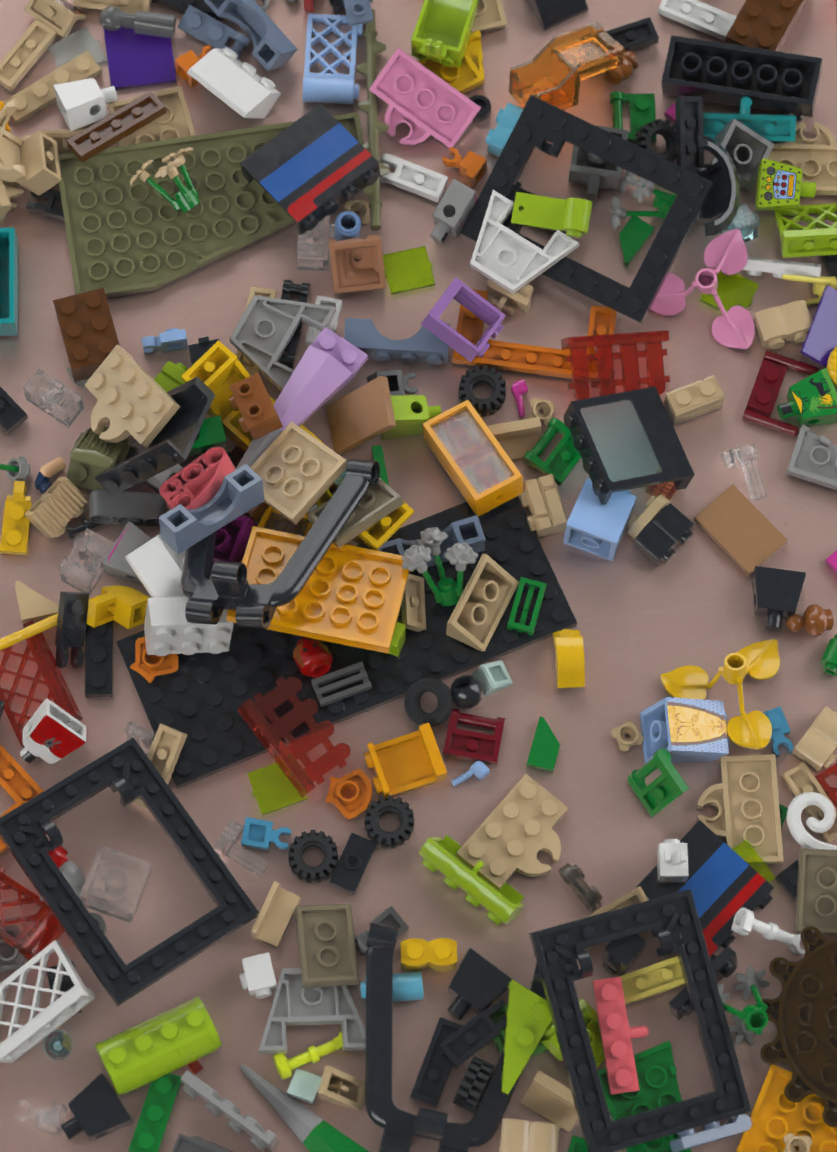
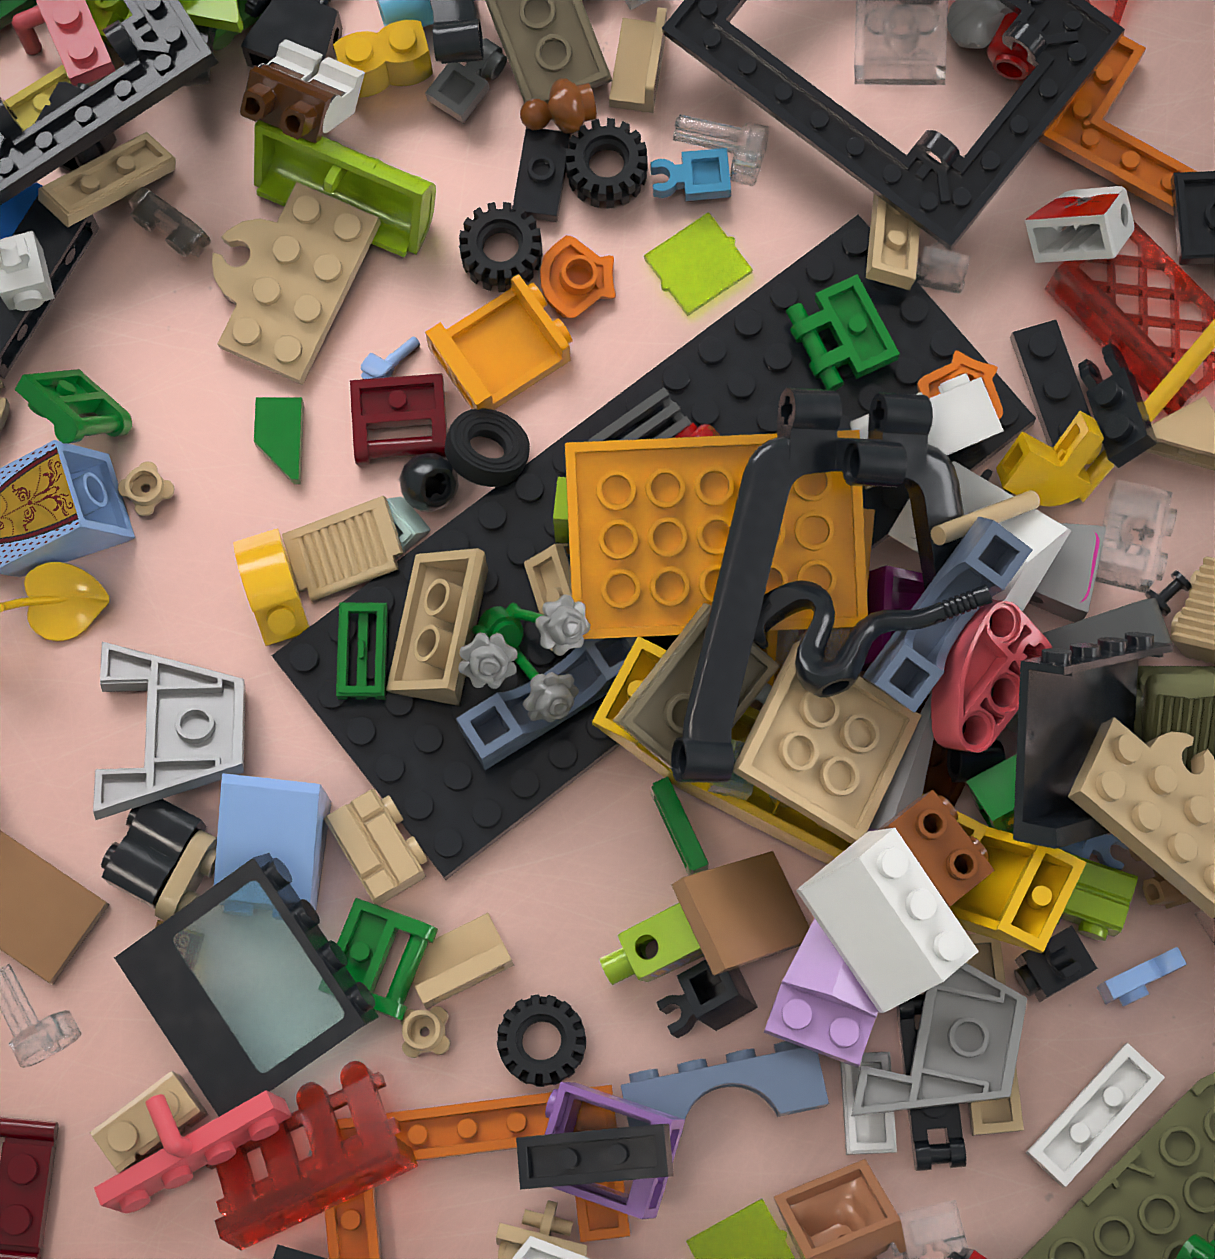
camera: 170 degrees right, 5 degrees up
clear red fence [237,677,351,798] -> none
brick [422,400,524,517] -> none
dark pink hand [511,379,528,418] -> none
none -> wing [93,641,245,820]
none -> coral plate [94,1090,292,1213]
none -> hips [240,39,365,144]
none -> tan window [282,496,404,601]
none -> black plate [516,1124,674,1190]
none -> dark orange animal [520,78,597,134]
none -> black animal [753,580,993,698]
none -> green plate [786,274,900,390]
none -> white slope [796,828,979,1013]
none -> tan bar [931,490,1040,545]
none -> white plate [1026,1043,1165,1188]

